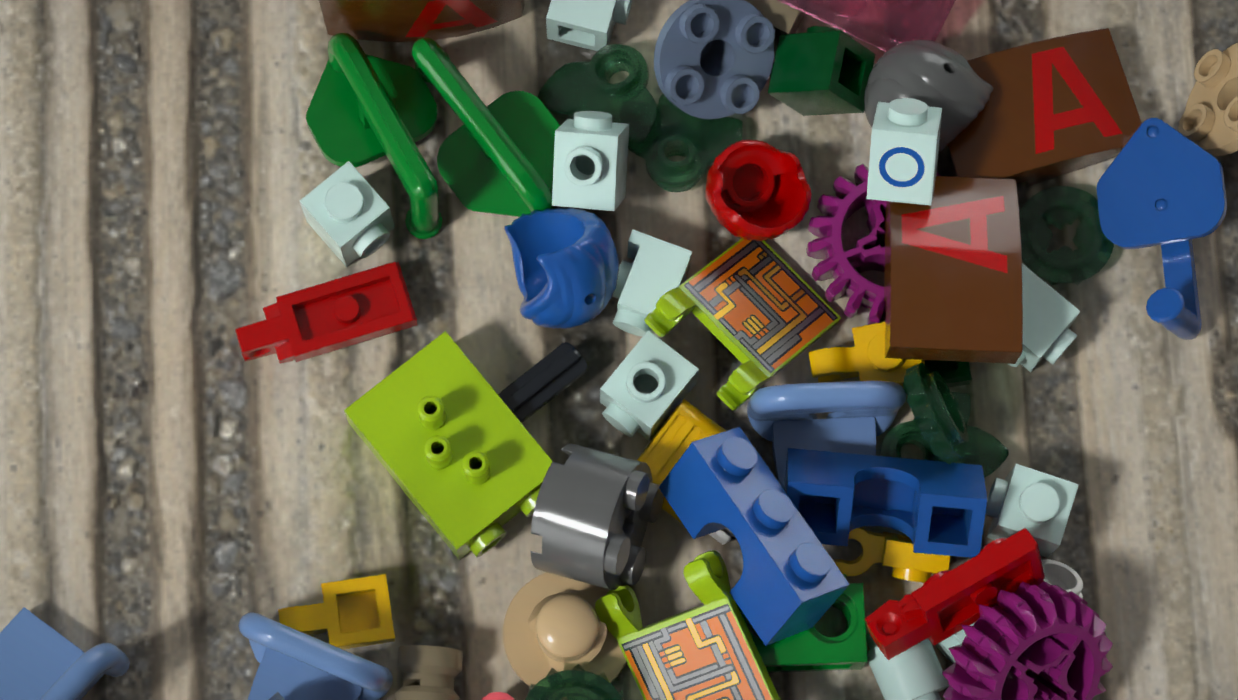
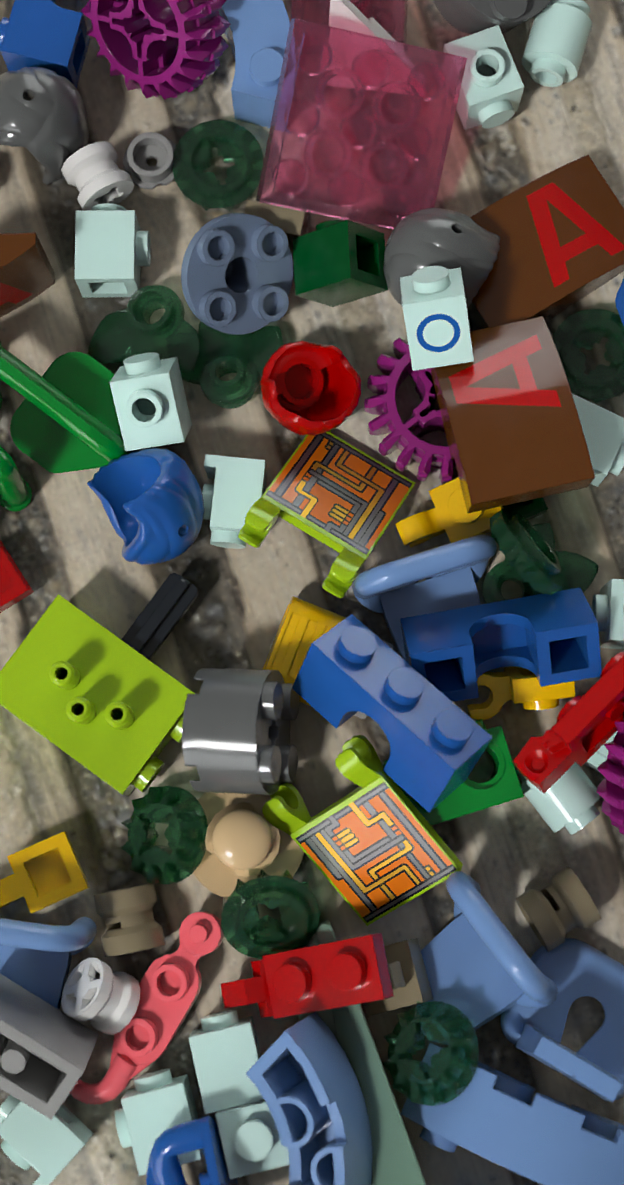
camera: 10 degrees left, 5 degrees up
light aqua brick [600,330,699,441] -> none
none -> clear green gear [121,786,208,885]

